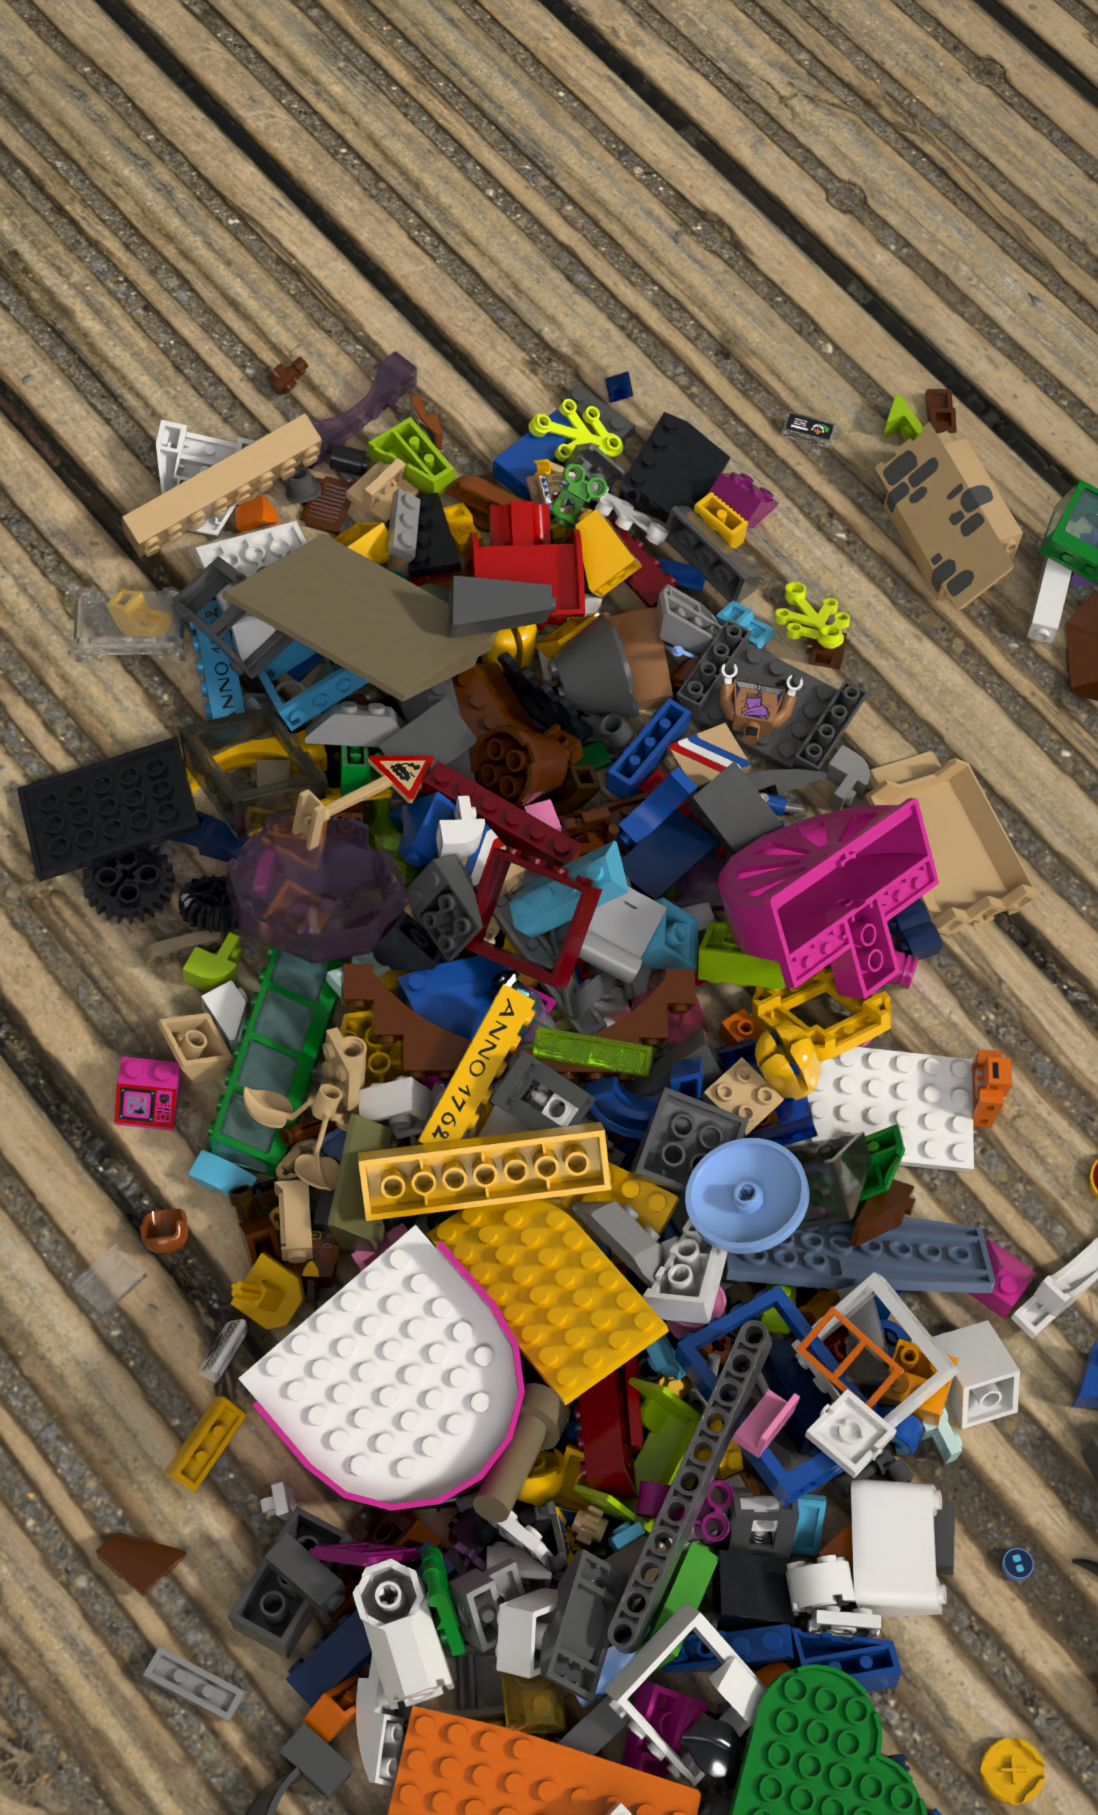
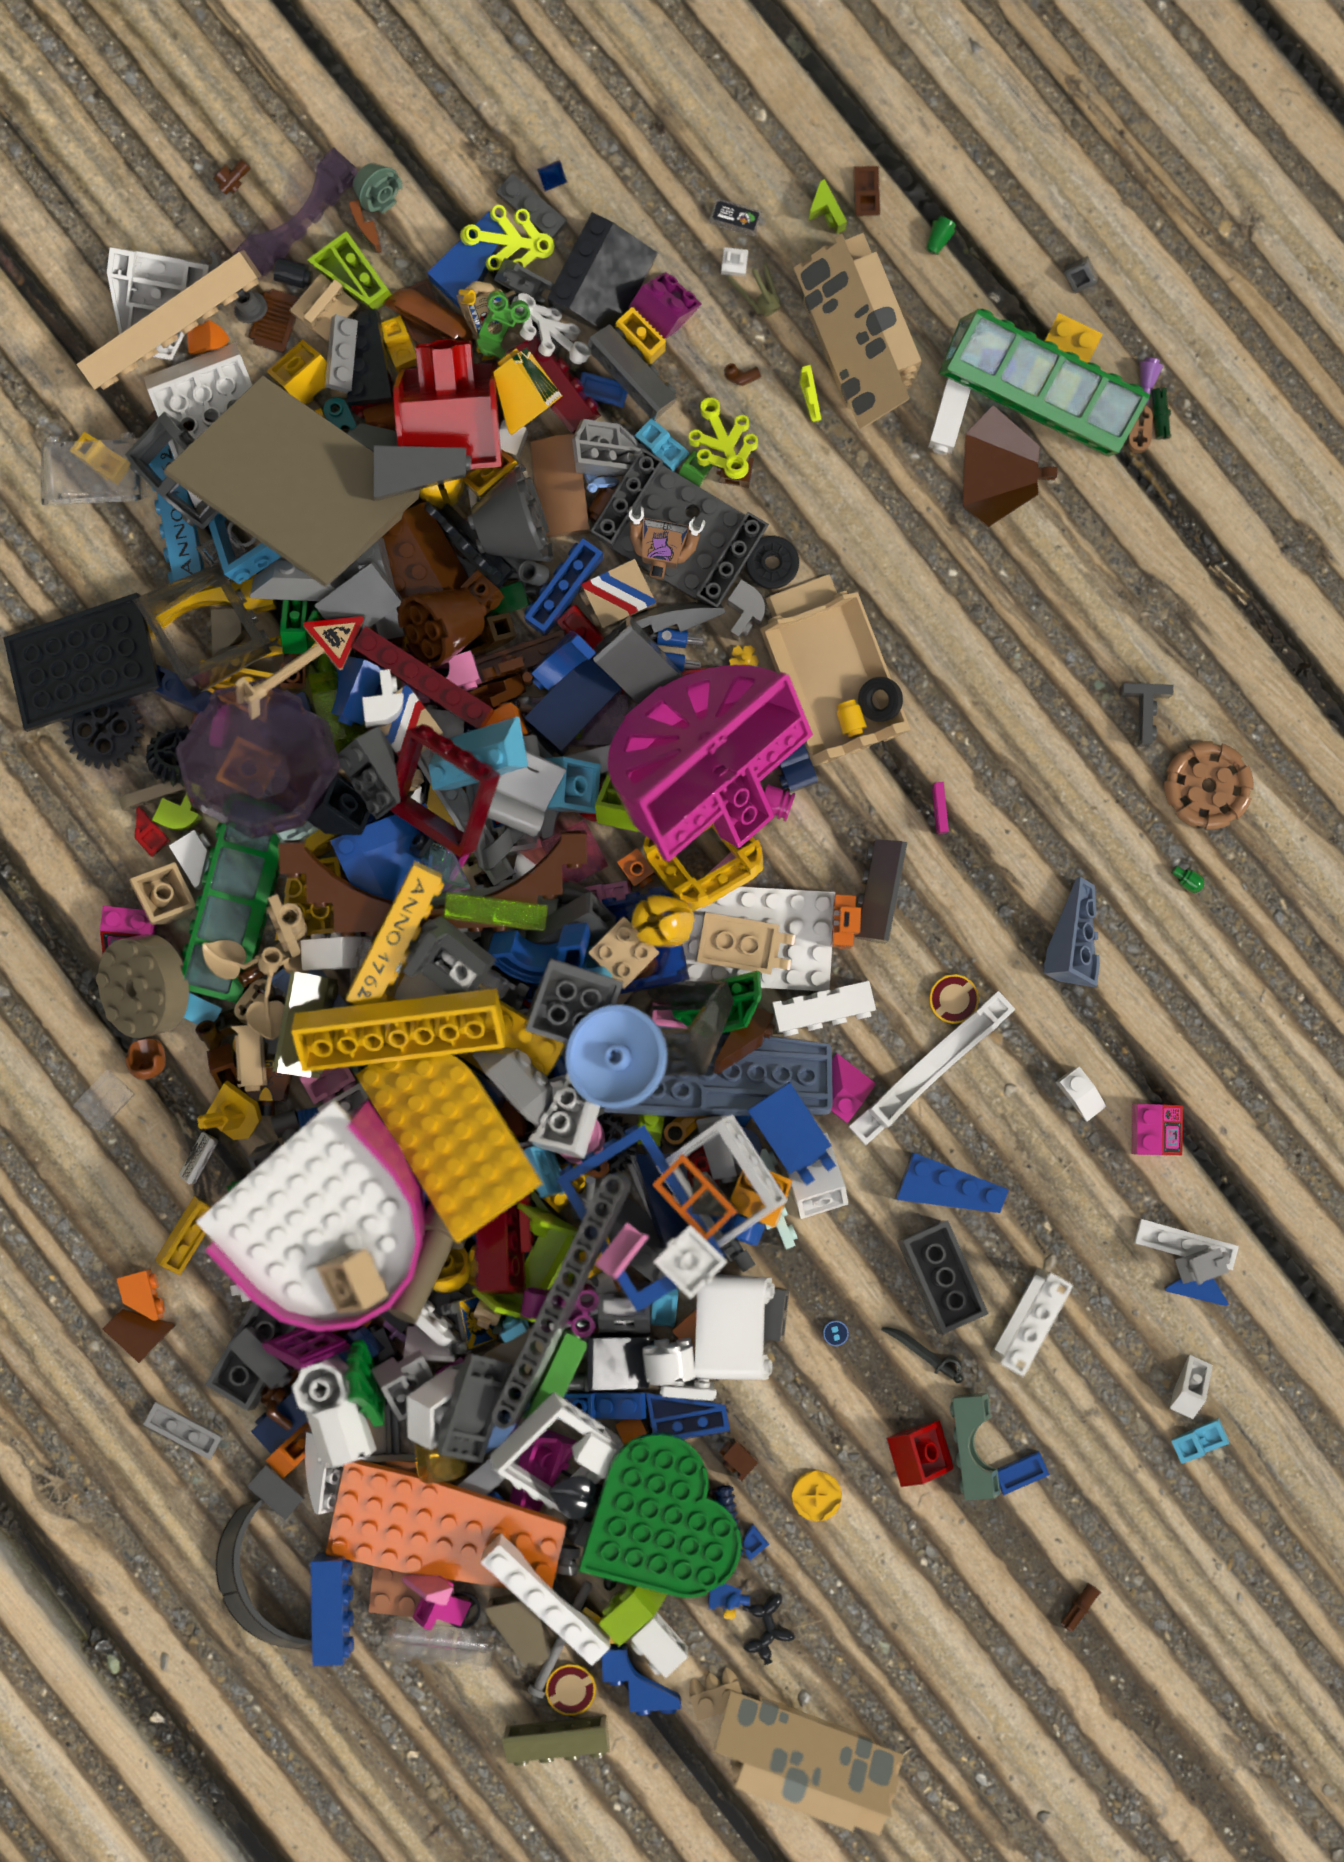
camera: 10 degrees right, 25 degrees up
none -> dark tan brick [96,934,189,1038]
none -> orange slope [117,1269,165,1321]
none -> red tile [134,806,171,857]
none -> reddish brown plate [261,1385,293,1431]
none -> tan slope [316,1248,388,1313]
none -> sand green cone [353,163,403,213]
none -> bright green slope [678,450,713,487]
none -> tan tile [696,912,796,974]
none -> reddish brown brick [719,1439,758,1482]
none -> white tile [721,247,748,277]
none -> reddish brown arm [724,363,761,386]
none -> olive plant [727,263,781,317]
none -> black wheel [745,536,799,589]
none -> blue tile [747,1082,836,1185]
none -> white wedge [771,981,876,1037]
none -> neon yellow tile [799,365,821,422]
none -> yellow brick [836,699,867,738]
none -> dark grey slope [856,839,907,944]
none -> black tyre [858,677,903,722]
none -> green cone [925,216,956,255]
none -> dark pink tile [932,782,949,834]

